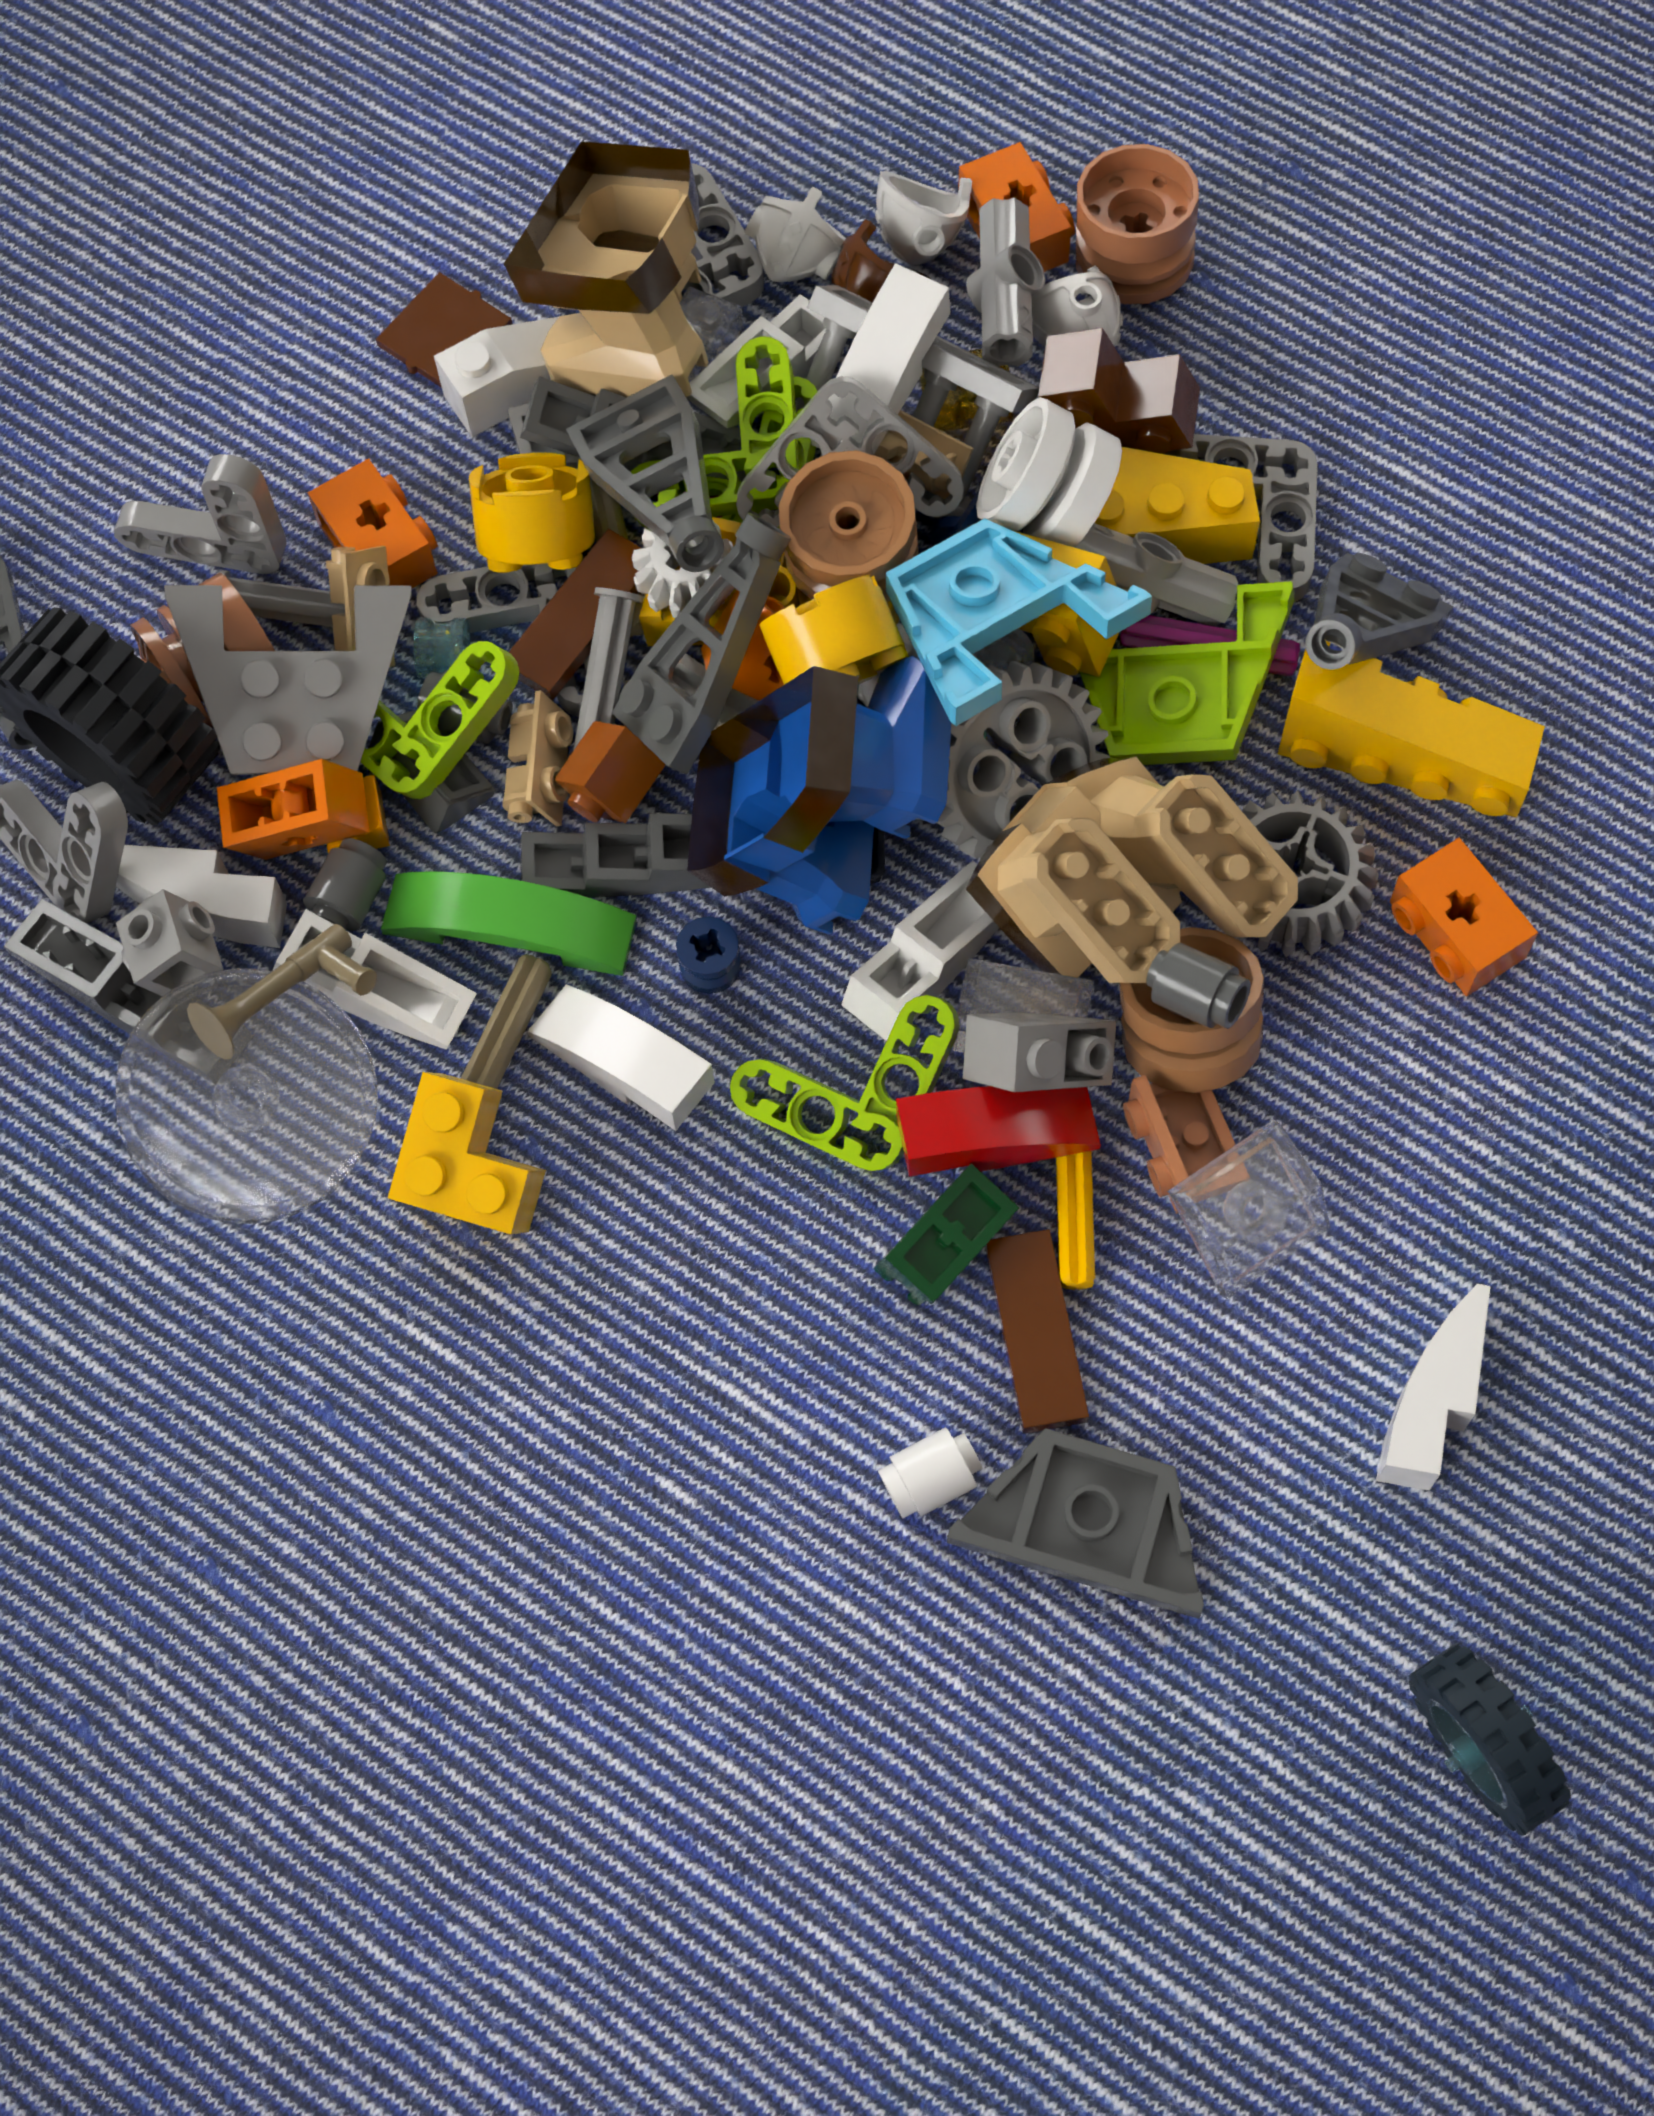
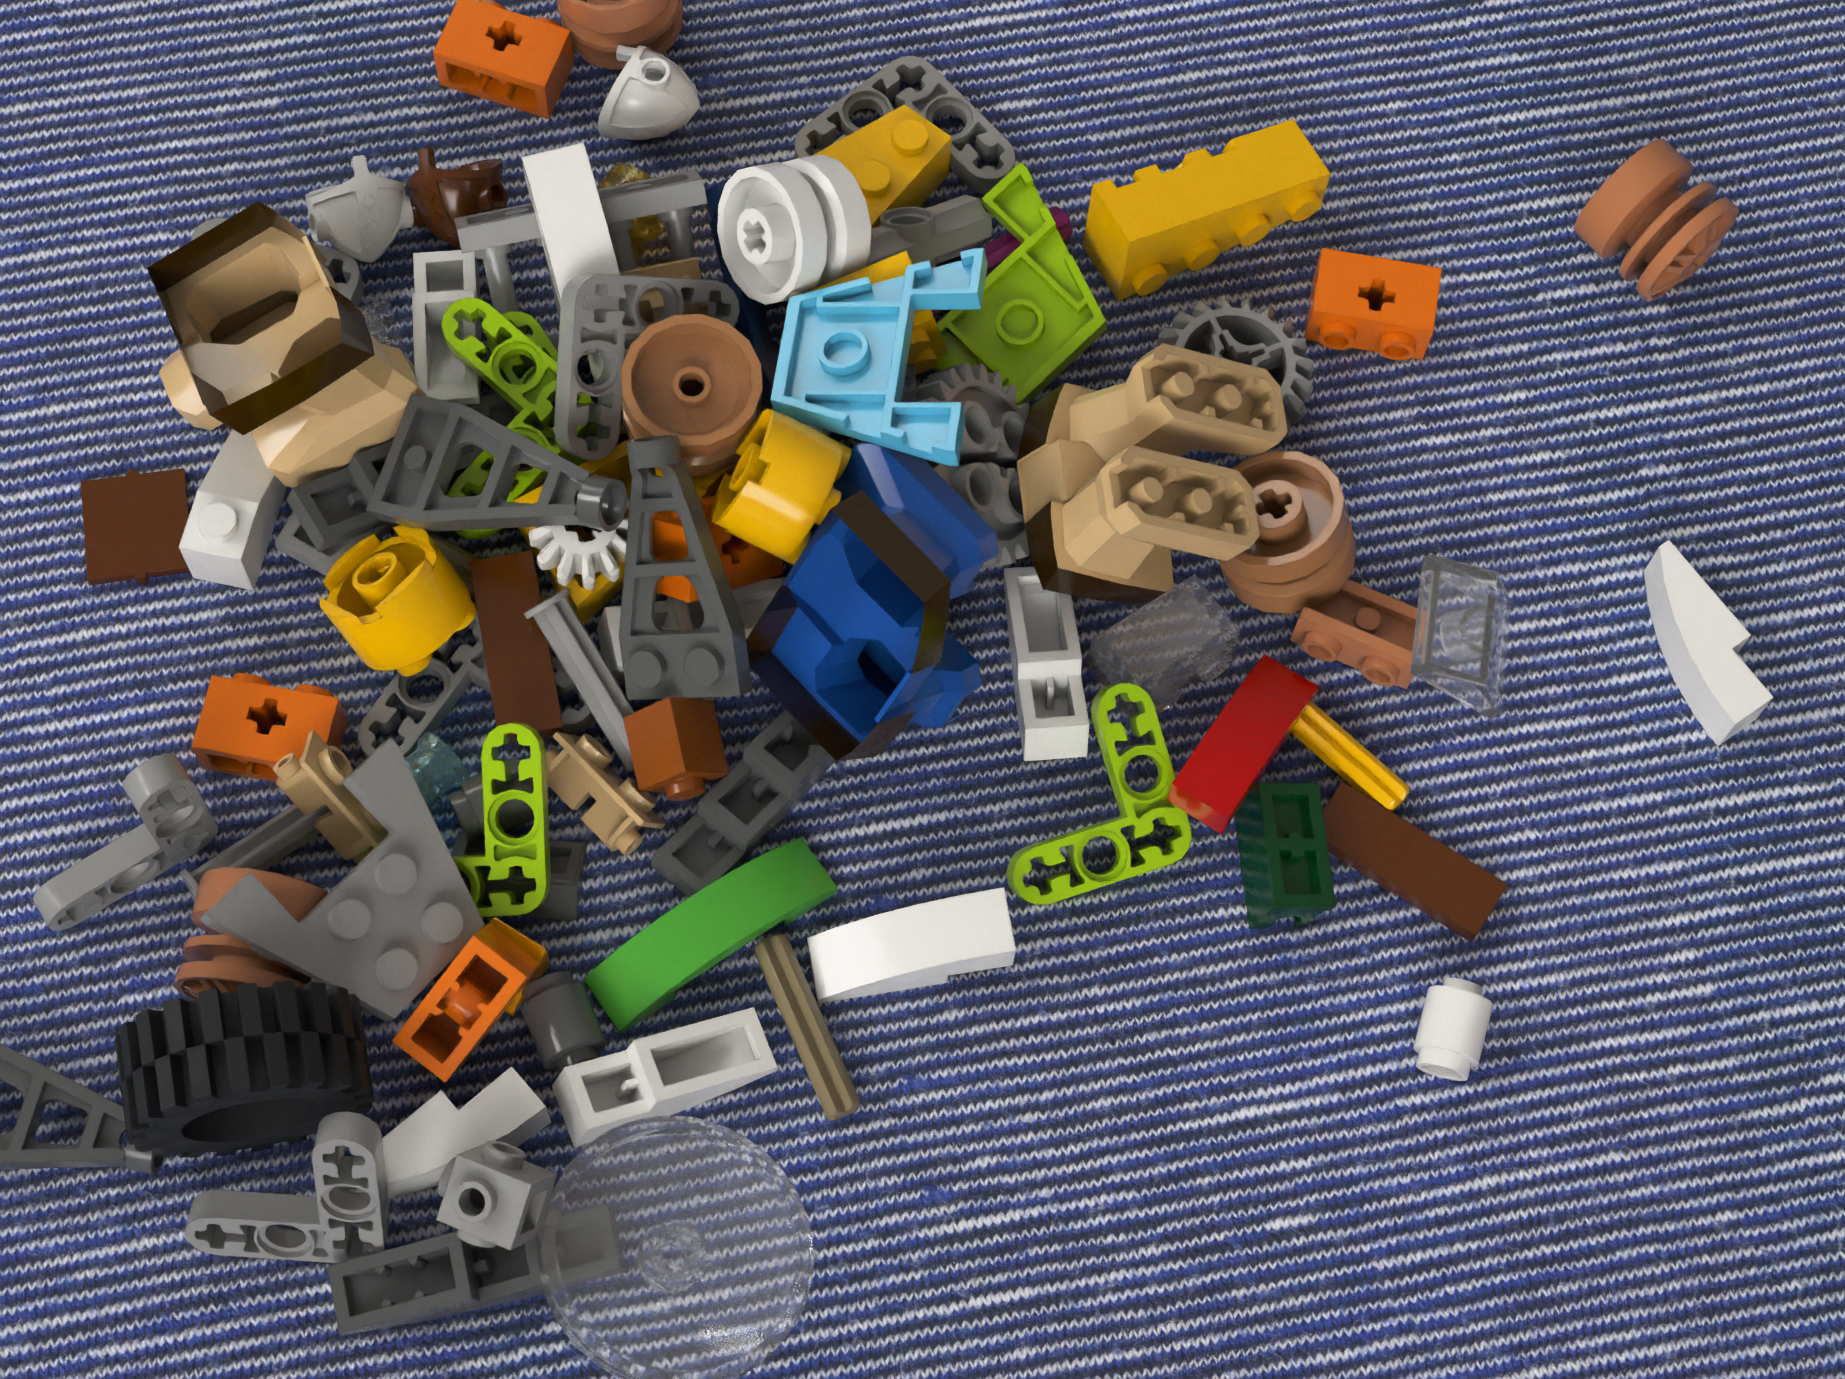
camera: 55 degrees left, 0 degrees up
dark tan piece [187,924,377,1059] -> none
yellow brick [388,1072,546,1234] -> none
dark blue wheel [676,916,741,994] -> none
white helmet [875,171,972,266] -> none
dark grey wing [947,1428,1204,1619] -> none
light grey slope [963,1012,1117,1092] -> none
light grey piece [966,197,1045,367] -> none
reddish brown brick [1038,328,1200,454] -> none
dark grey brick [1146,943,1251,1029] -> none
dark grey plate [1305,552,1454,670] -> none

